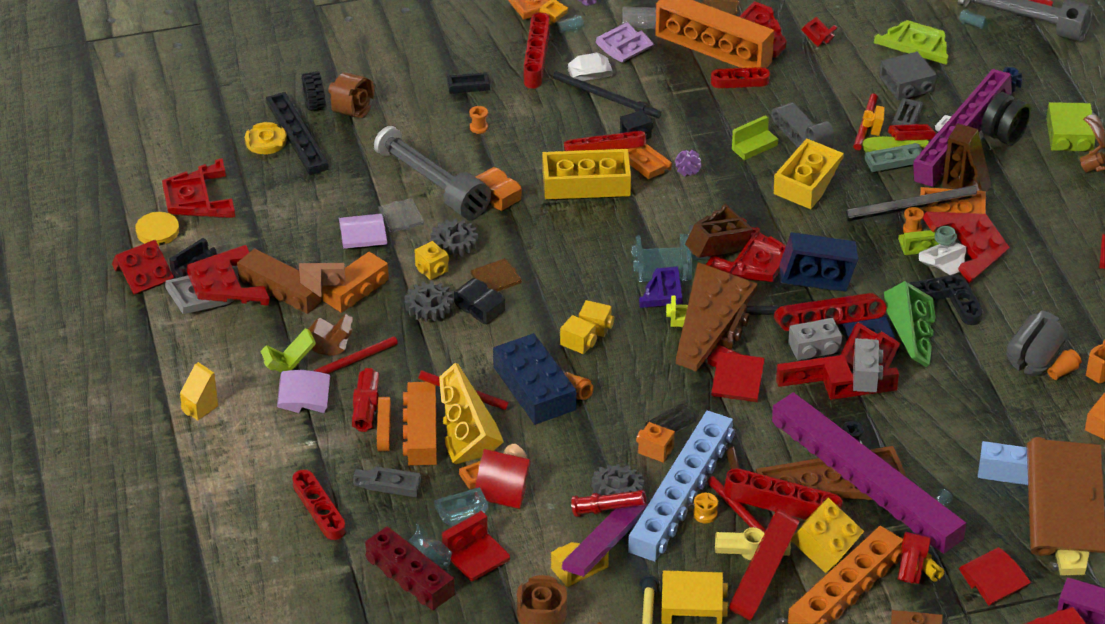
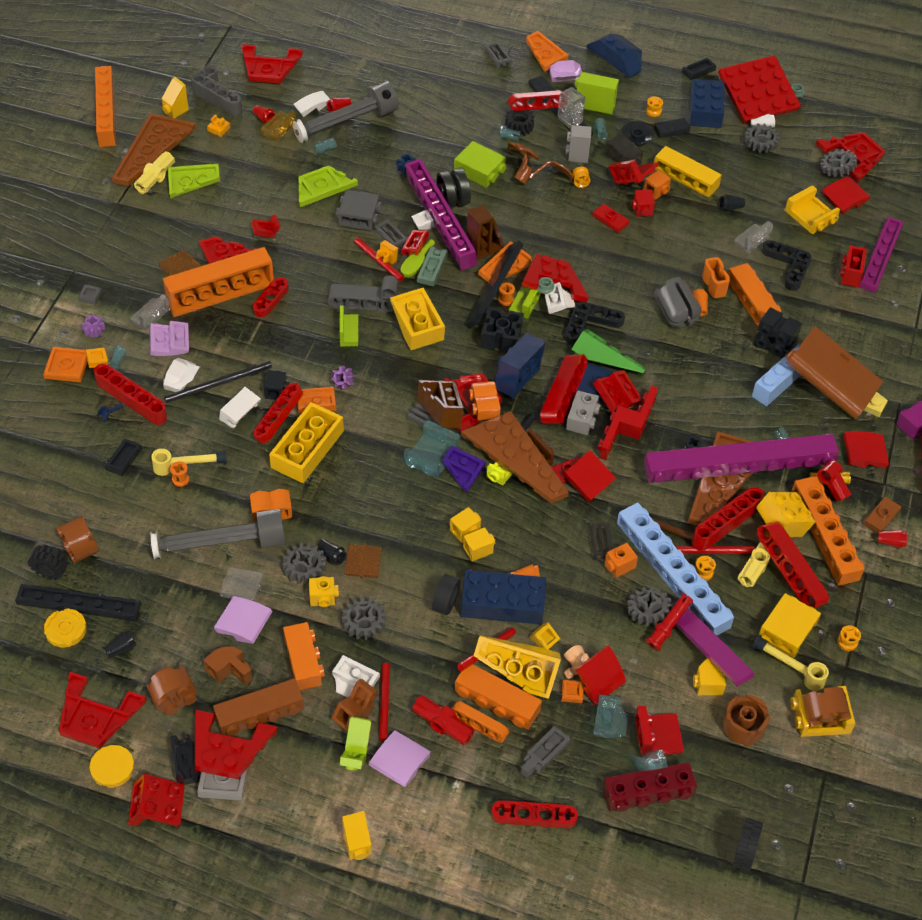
camera: 60 degrees left, 10 degrees up
nougat slope [299,263,345,297] -> none
black brick [454,278,505,324] -> none
light grey brick [853,339,883,392] -> none
none -> dark blue hand [97,404,123,421]
none -> black cone [104,631,137,659]
none -> dark orange brick [147,666,197,716]
none -> light yellow piece [151,449,227,476]
none -> dark orange brick [203,646,252,685]
none -> white hinge [219,387,261,428]
none -> black cone [318,539,347,565]
none -> white slope [332,655,380,698]
none -> black tyre [432,574,461,615]
none -> orange brick [469,381,500,420]
none -> black brick [481,307,524,352]
none -> yellow slope [529,622,561,649]
none -> black brick [754,307,802,358]

